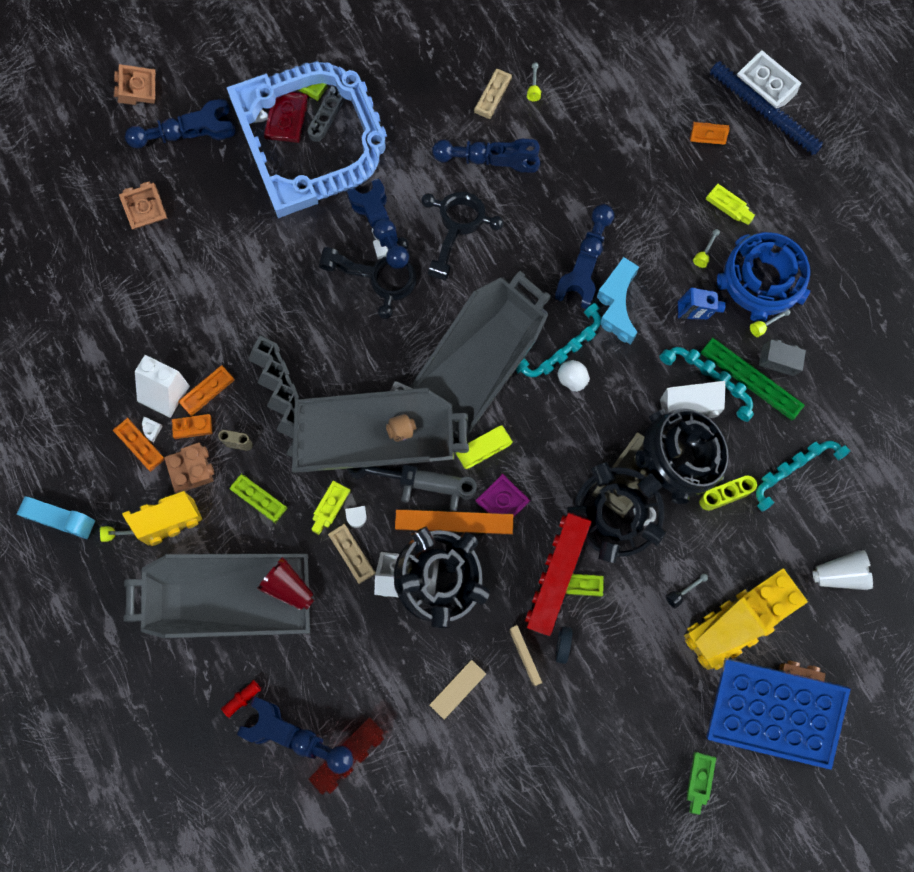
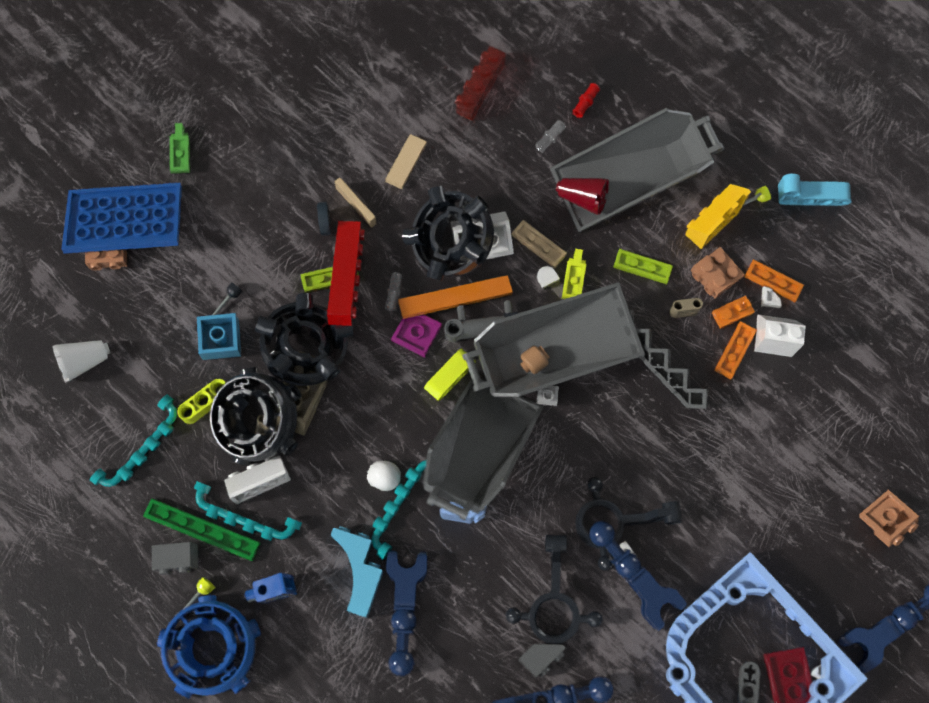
camera: 160 degrees right, 0 degrees up
dark blue piece [237,697,354,774] -> none
yellow wedge [684,568,808,670] -> none
neon yellow hinge [693,229,720,268] -> none
none -> dark azure brick [197,313,241,360]
none -> clear axle [385,272,402,311]
none -> dark grey slope [518,644,565,678]
none -> clear axle [535,120,566,152]

